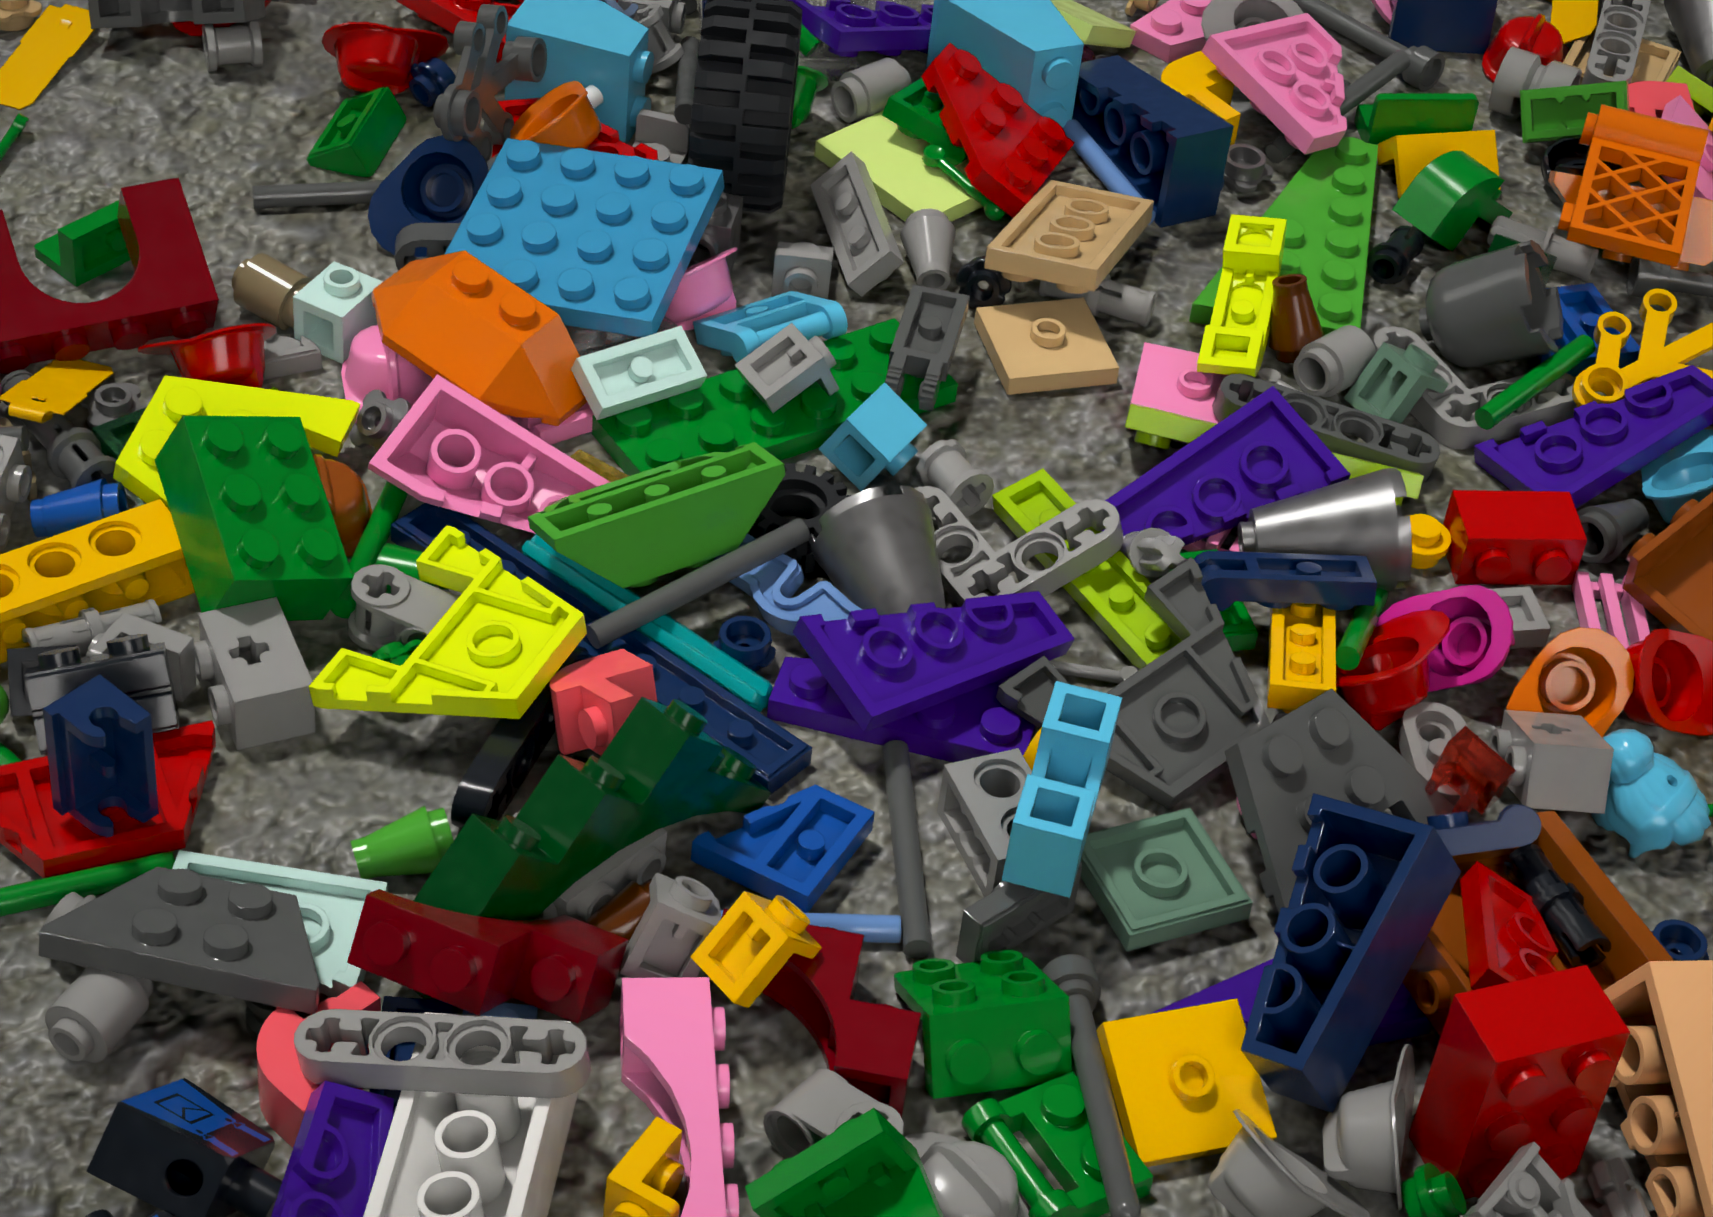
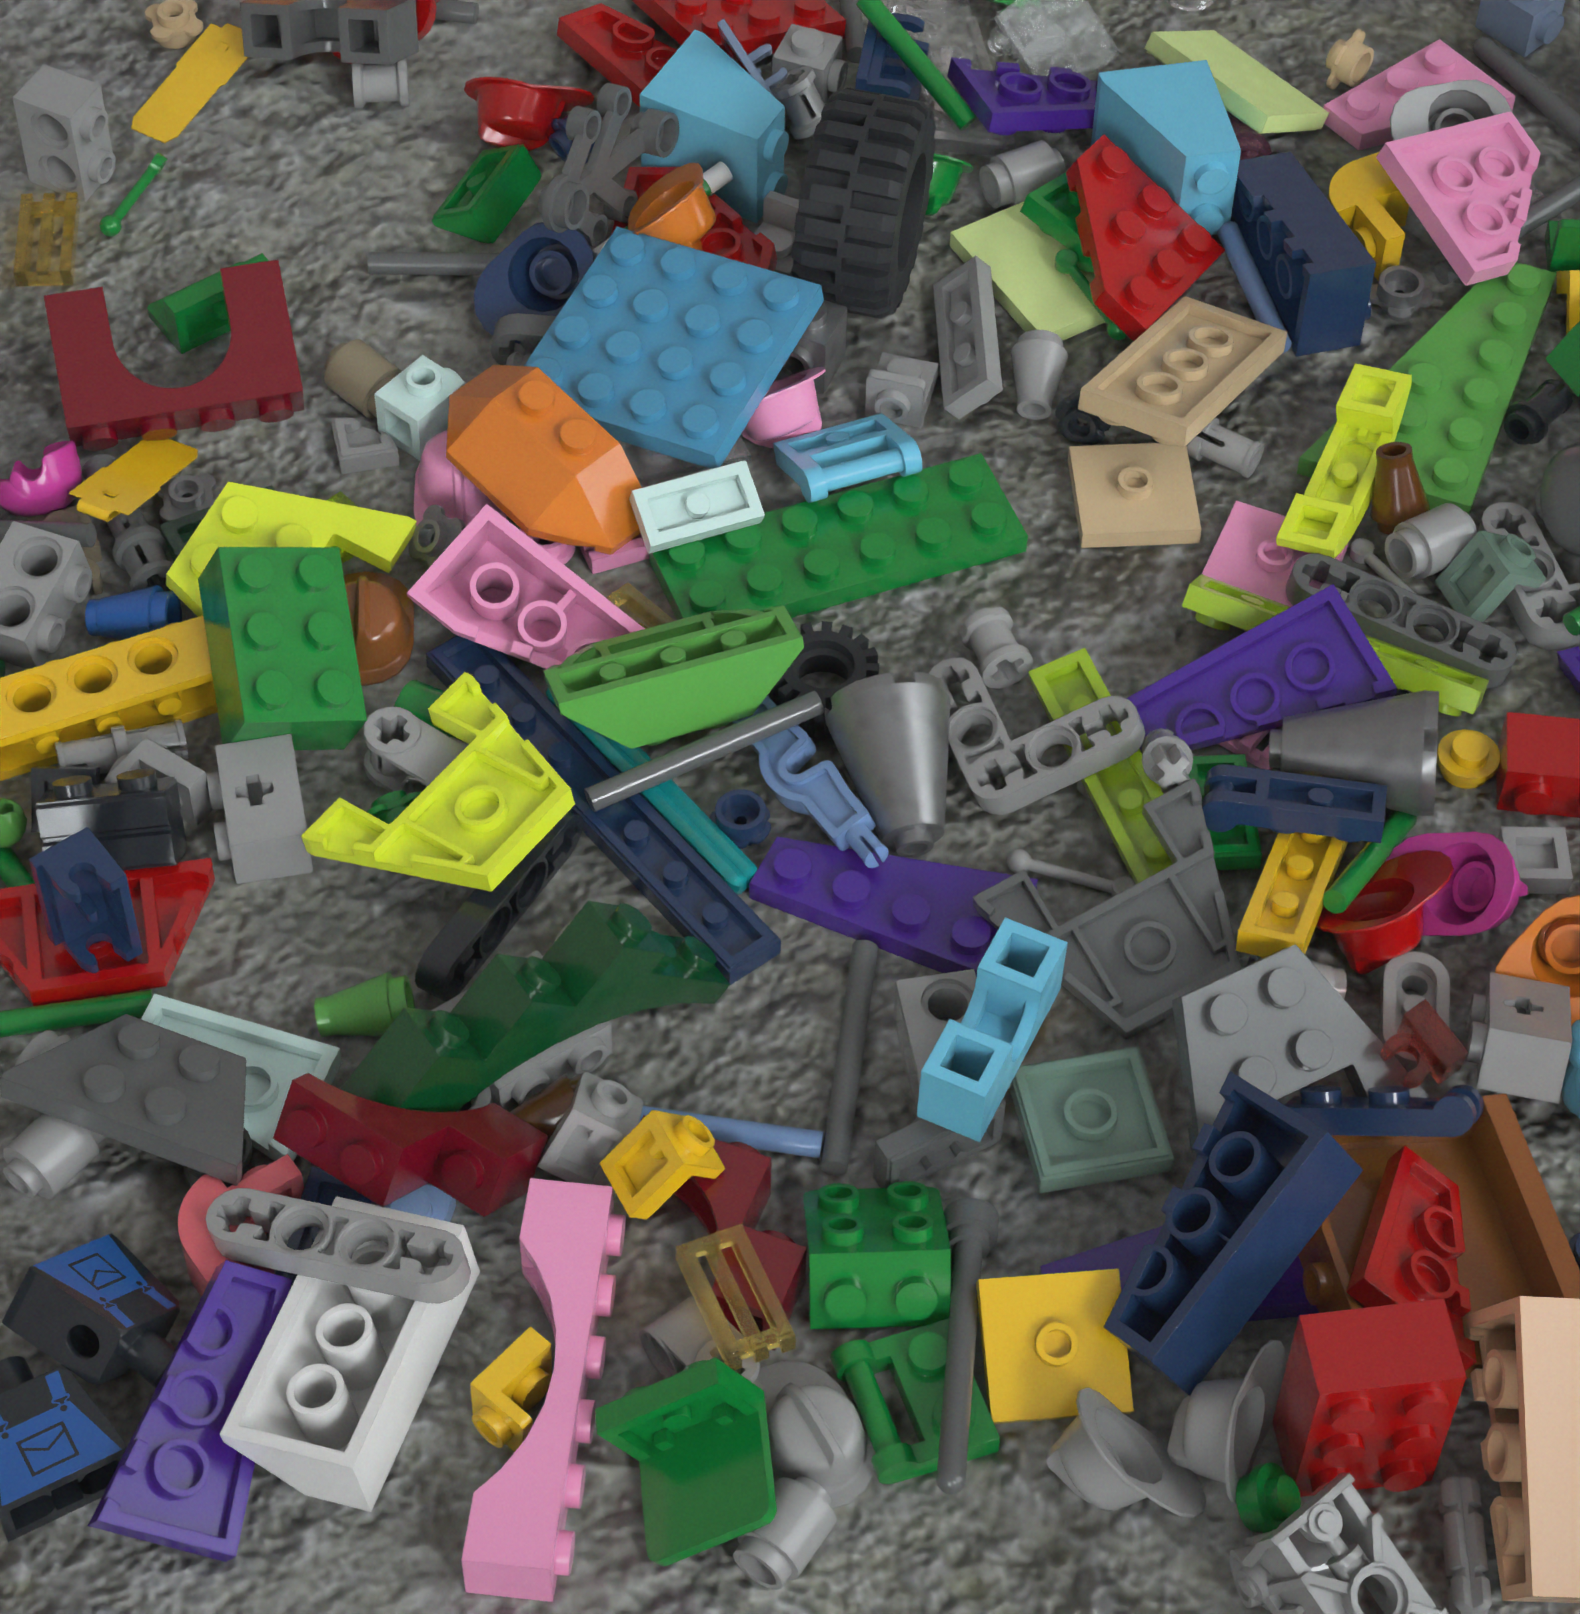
camera: 15 degrees right, 10 degrees up
red piece [138,323,276,388] -> none
green bar [331,481,408,619] -> none
coral brick [550,649,657,756] -> none
blue wing [691,784,875,913] -> none
light grey bracket [735,323,839,413] -> none
dark purple wing [793,591,1075,732] -> none
medium azure brick [819,382,927,491] -> none
dark grey hinge [885,284,970,412] -> none
black pin [1503,844,1611,969] -> none
none -> clear yellow tile [676,1224,796,1370]

